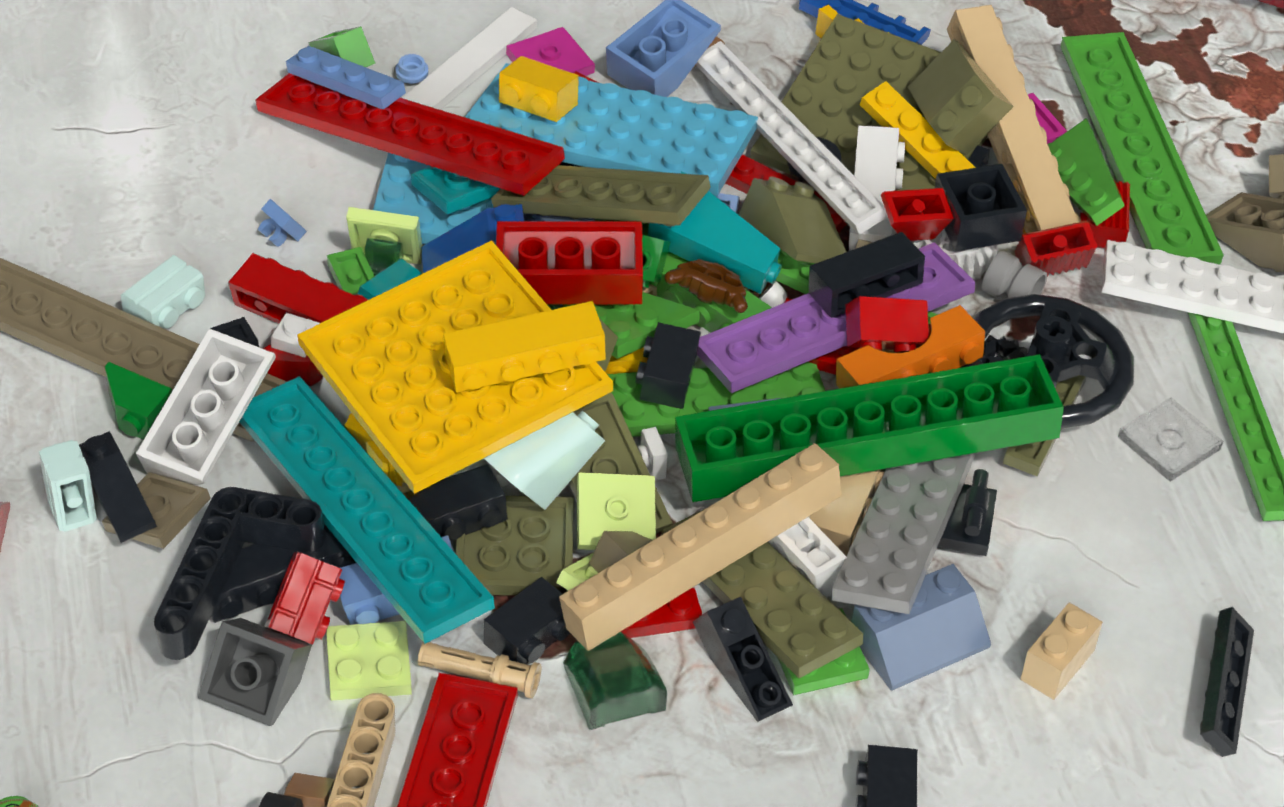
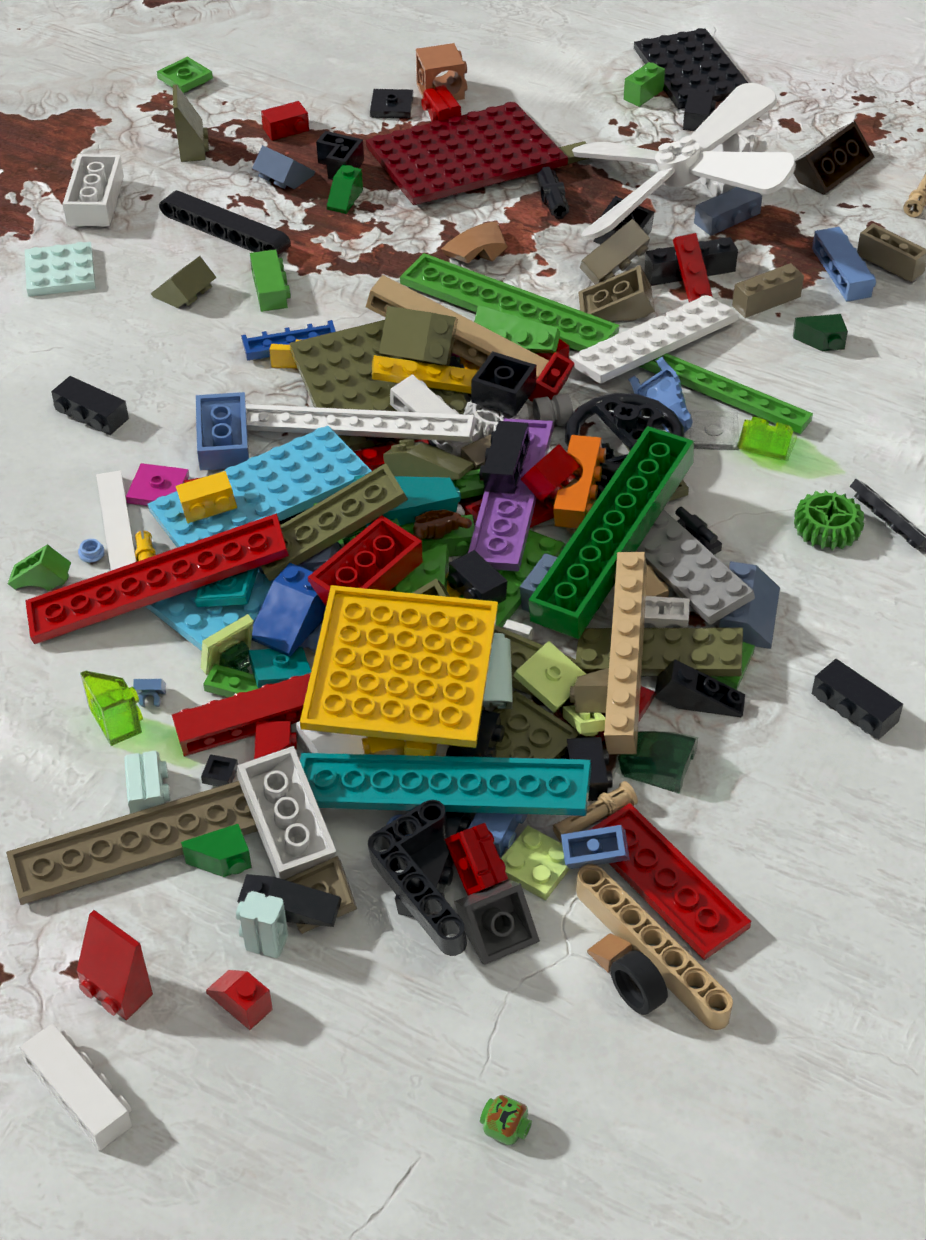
camera: 45 degrees left, 0 degrees up
white plate [271,313,320,358] -> none
medium blue plate [285,46,406,109] -> none
yellow brick [443,301,606,393] -> none
red slope [881,188,954,241] -> none
tan brick [1020,602,1103,700] -> none
none -> clear neon green slope [80,671,143,746]
none -> yellow pin [135,531,156,561]
none -> medium nougat slope [441,222,508,263]
none -> medium blue brick [561,825,630,869]
none -> medium blue animal [628,356,693,433]
none -> clear neon green slope [737,416,798,462]
none -> bright green gear [794,490,864,551]

